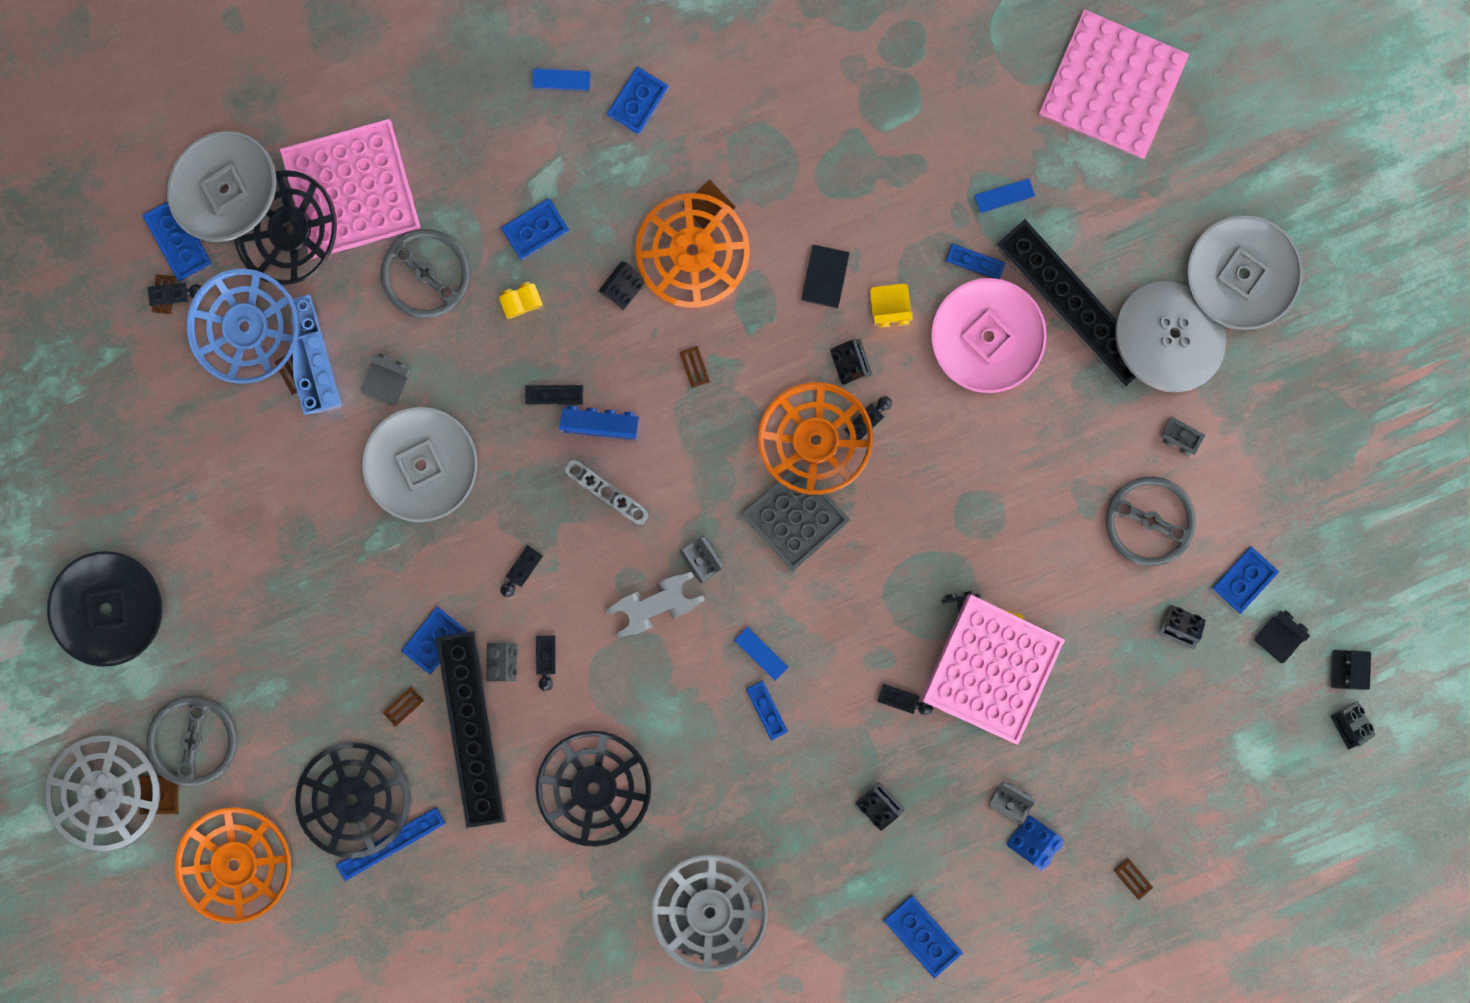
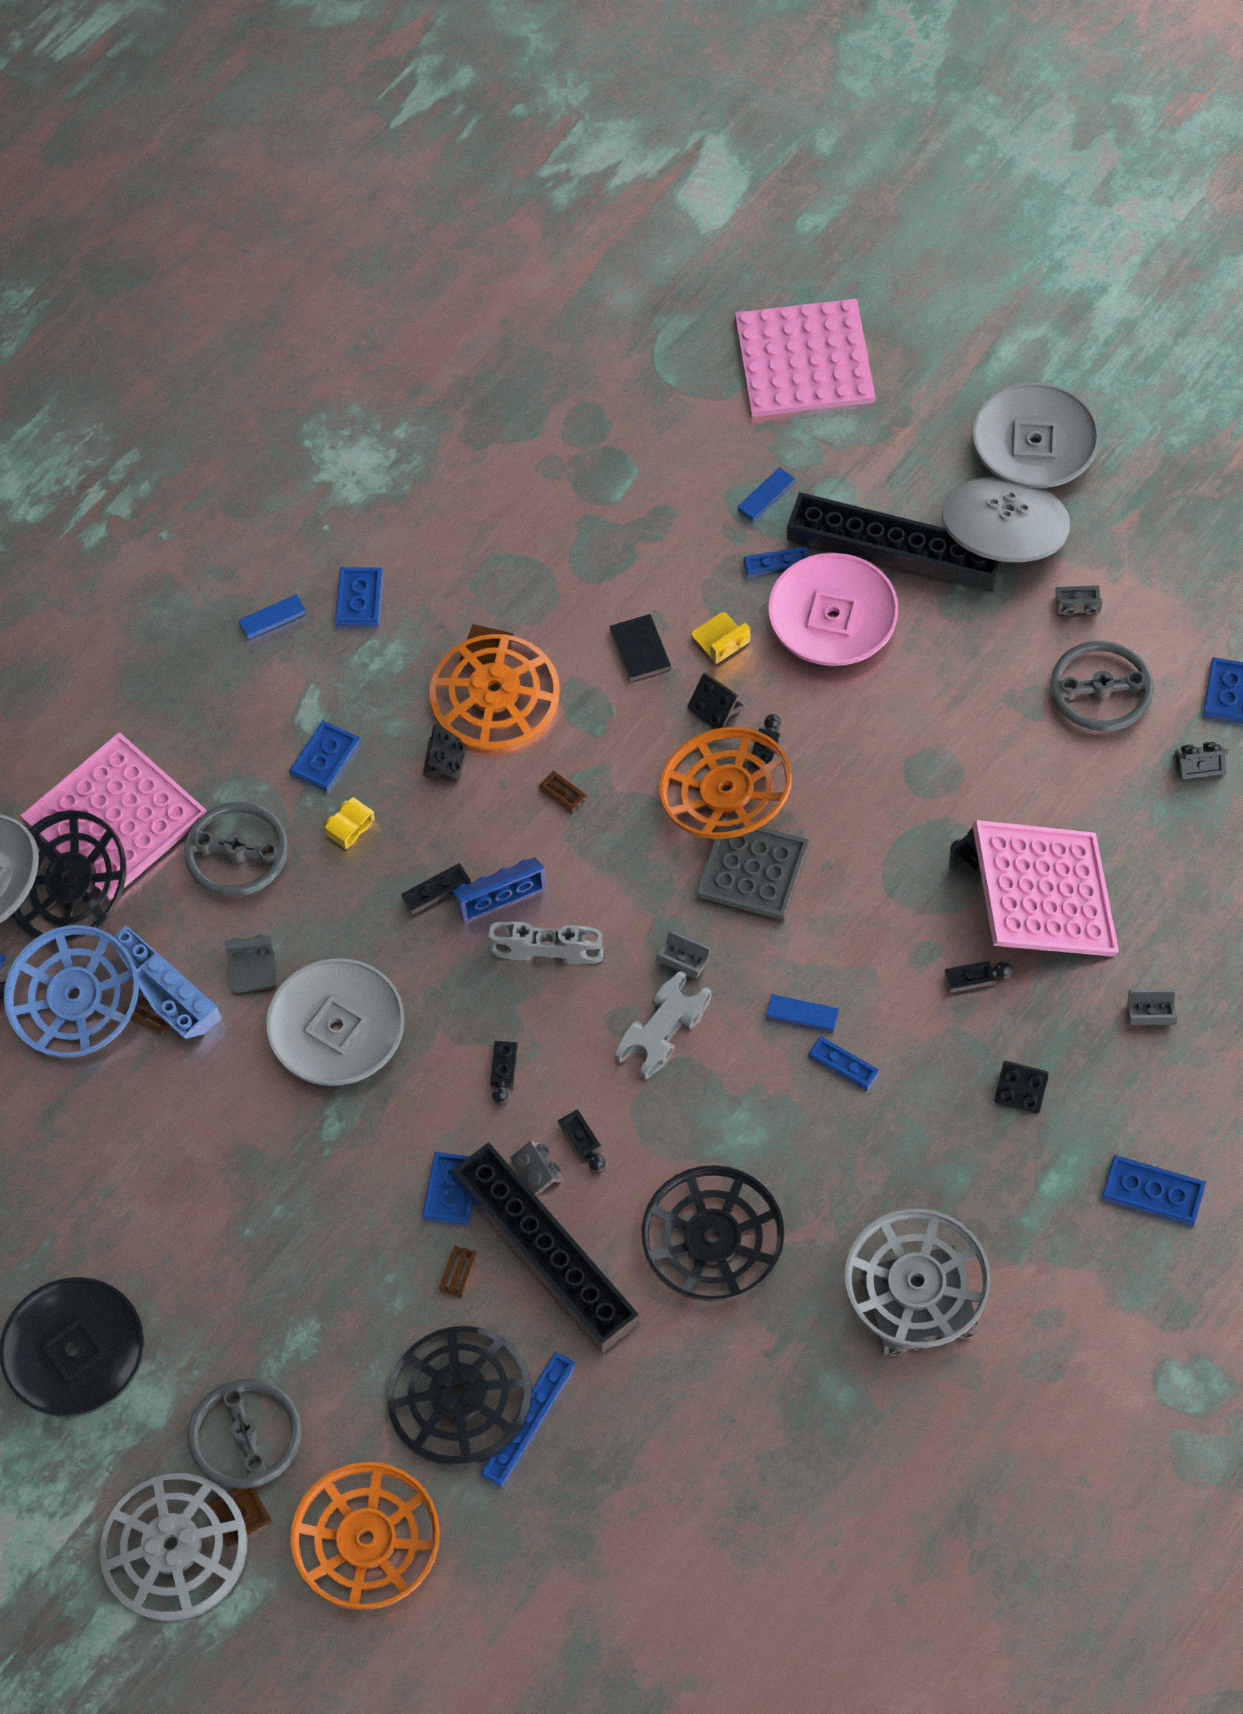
camera: 30 degrees left, 25 degrees down
blue bracket [1007,815,1064,871] -> none

